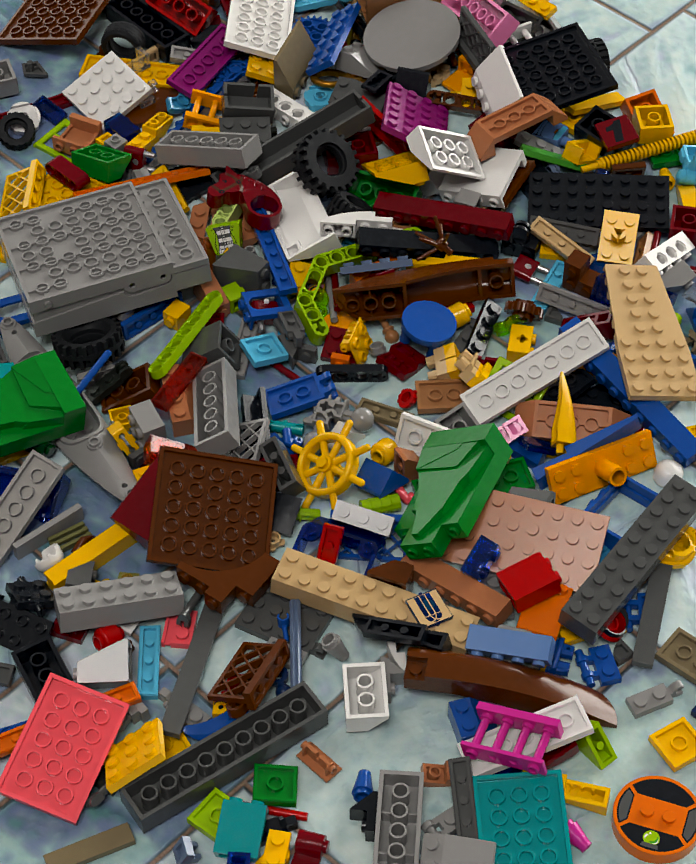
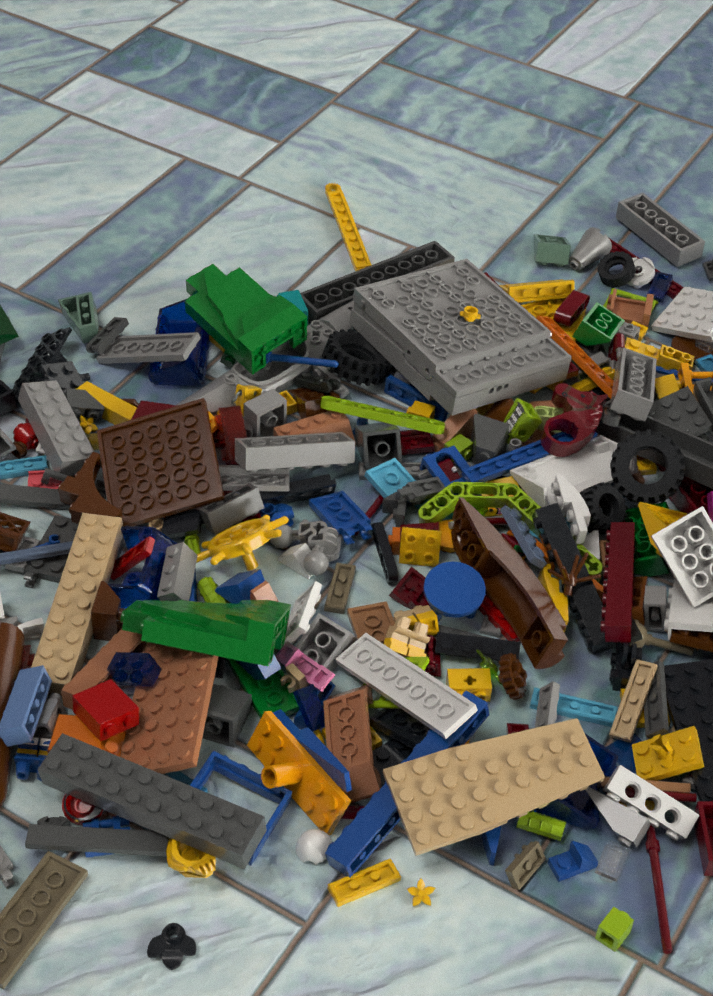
camera: 75 degrees right, 5 degrees down
light grey tile [12,503,84,560] -> none
white hair [35,543,64,572] -> none
olive tile [47,521,92,553] -> none
clear blue brick [104,112,141,142] -> none
clear red tile [151,351,207,412] -> none
teal pin [269,420,305,436] -> none
light grey cone [321,632,349,662] -> none
black wedge [352,613,452,652] -> none
light grey plate [368,341,386,358] -> none
yellow head [370,438,398,466] -> none
red animal [397,388,417,409] -> none
piece [405,588,453,628] -> none
yellow head [448,302,472,329] -> none
dark red piece [514,254,550,286] -> none
dark grey tile [544,305,562,326] -> none
yellow piece [551,371,576,455] -> none
reddish brown brick [562,249,605,301] -> none
blue plate [574,644,622,688] -> none
none -> yellow plate [459,306,481,322]

